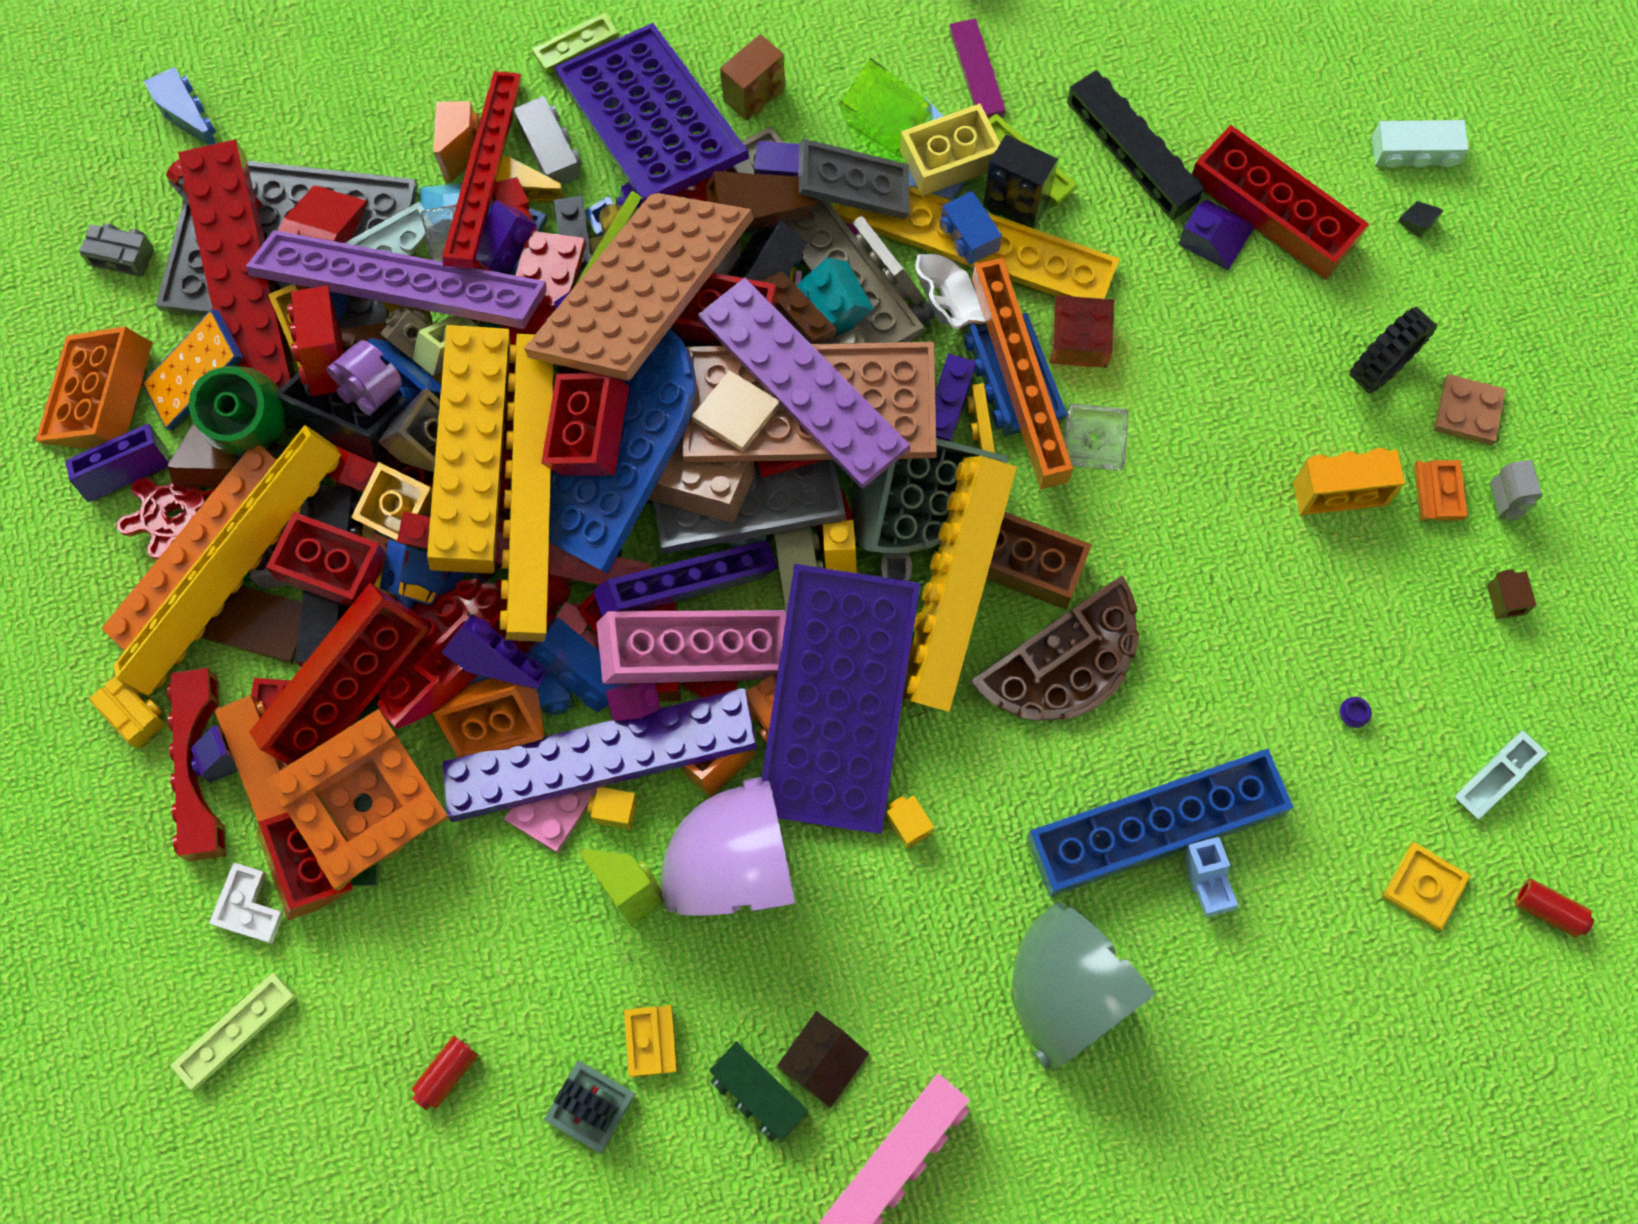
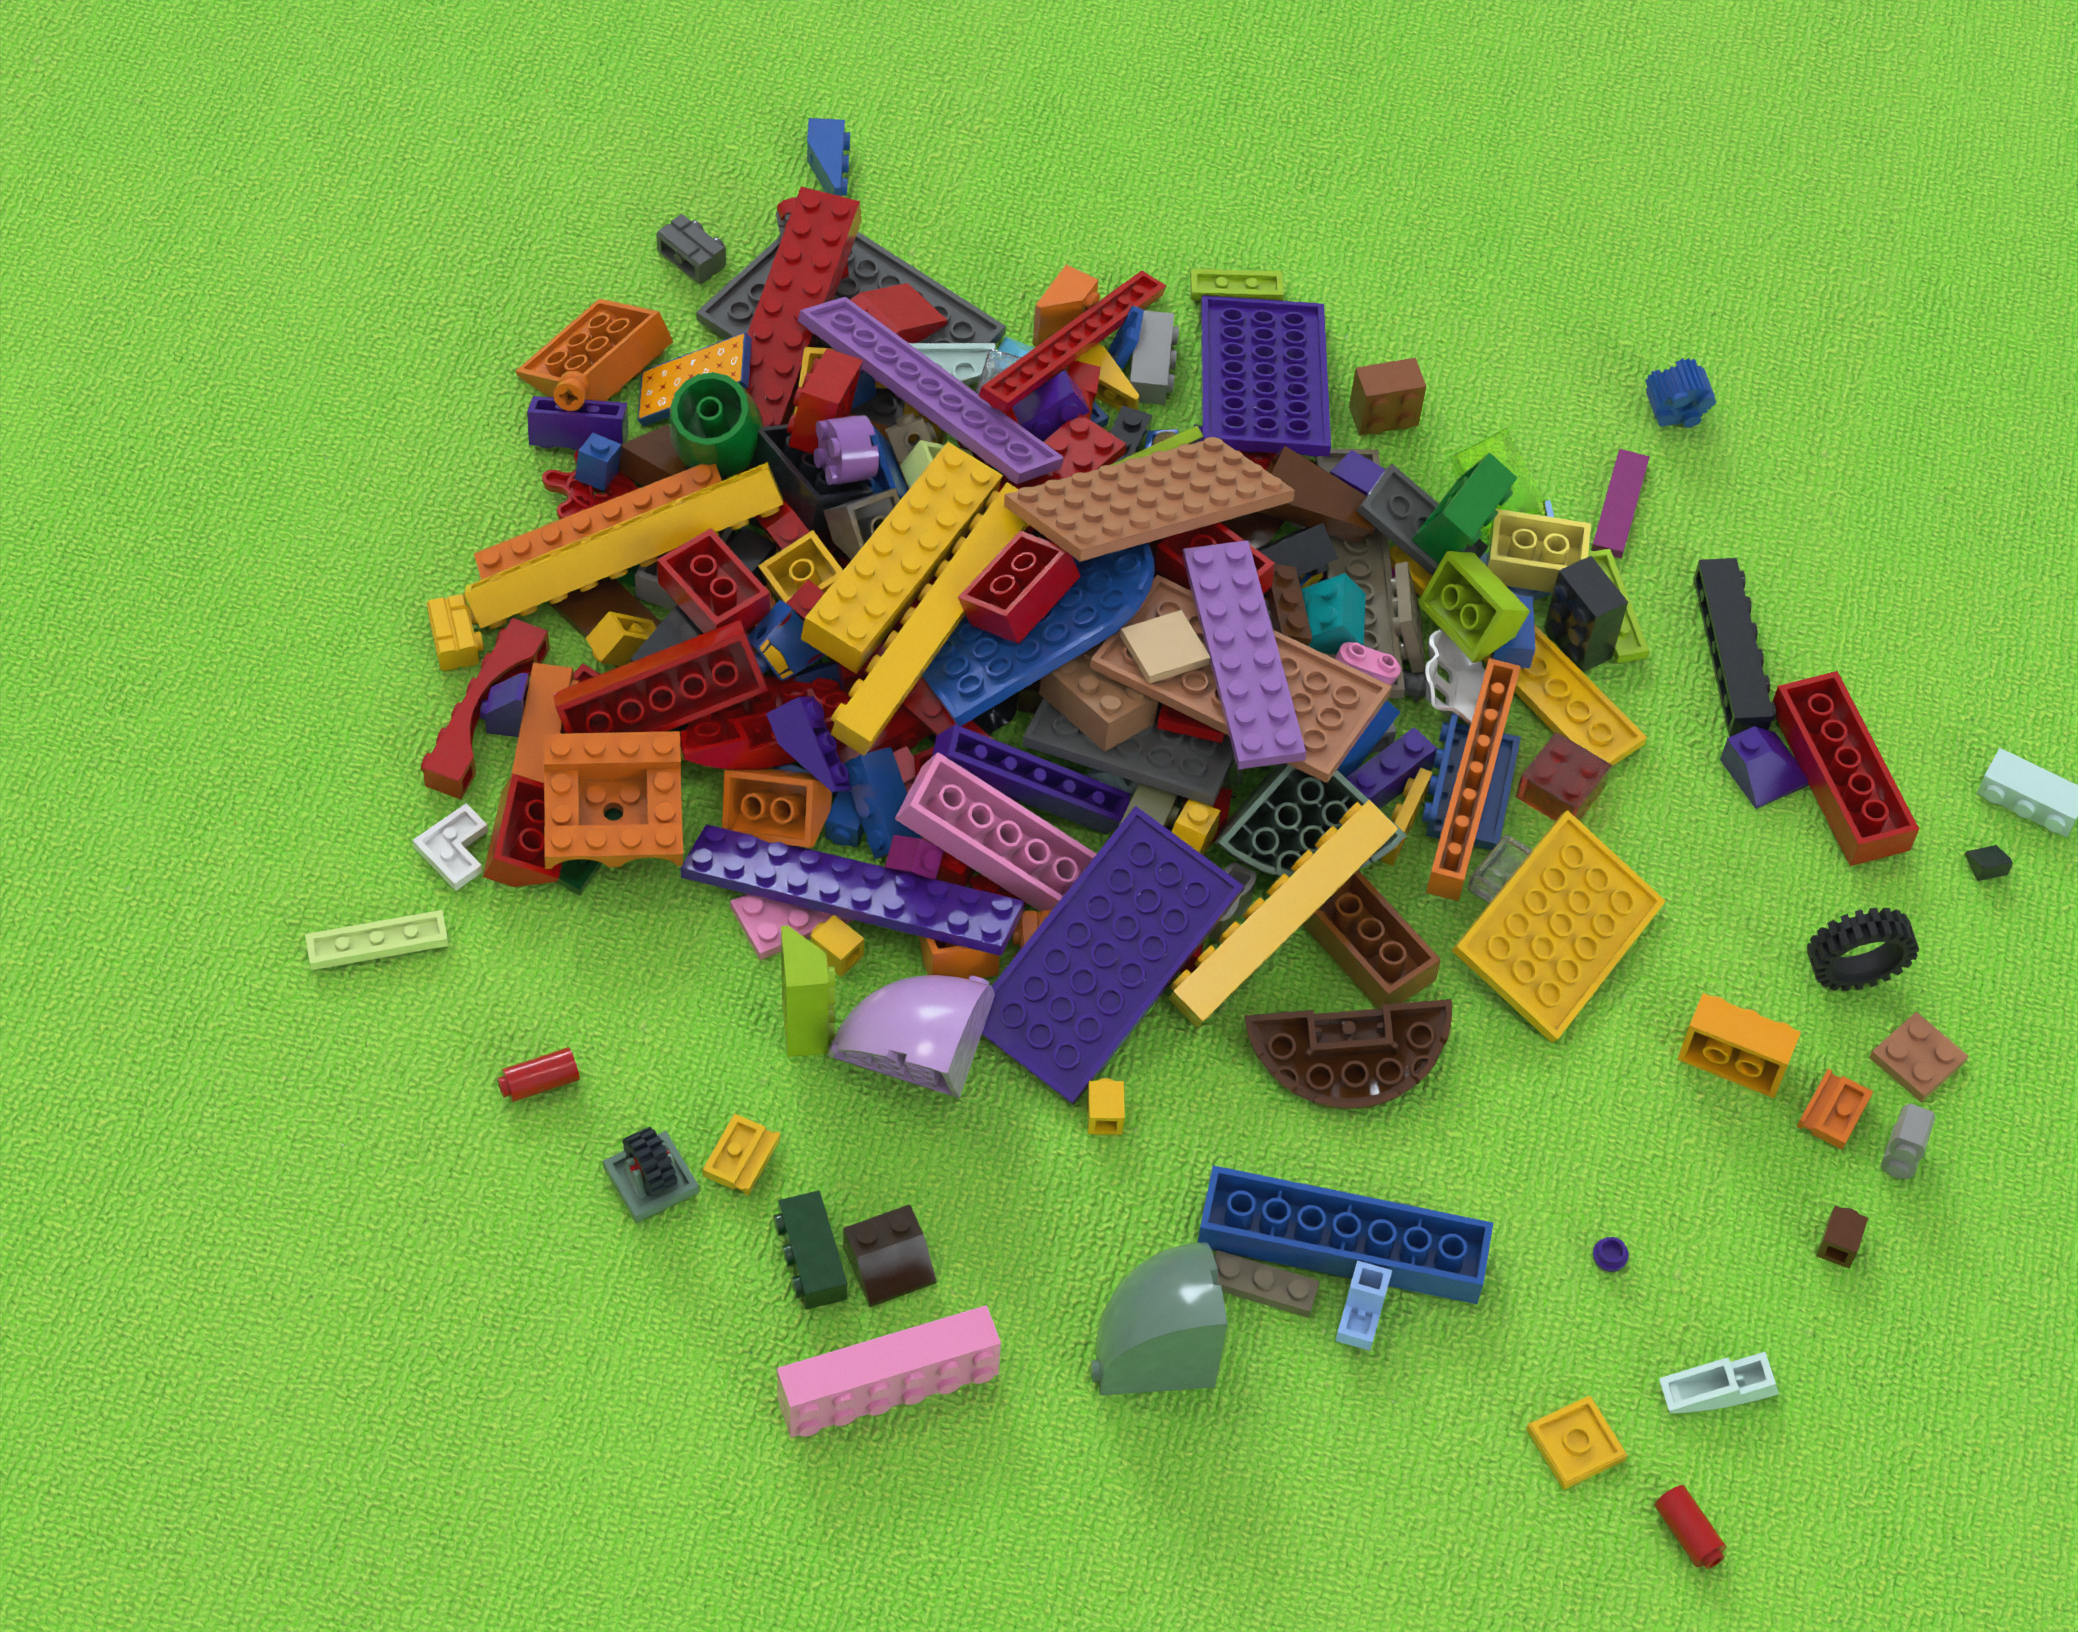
camera: 25 degrees right, 15 degrees down
none -> orange wheel [553,371,590,411]
none -> blue brick [575,433,621,491]
none -> yellow slope [585,611,657,666]
none -> blue tile [1108,305,1144,369]
none -> dark tan plate [1215,1250,1320,1318]
none -> bright pink plate [1335,642,1401,685]
none -> green brick [1411,452,1518,564]
none -> lime slope [1417,551,1530,663]
none -> yellow plate [1451,810,1666,1043]

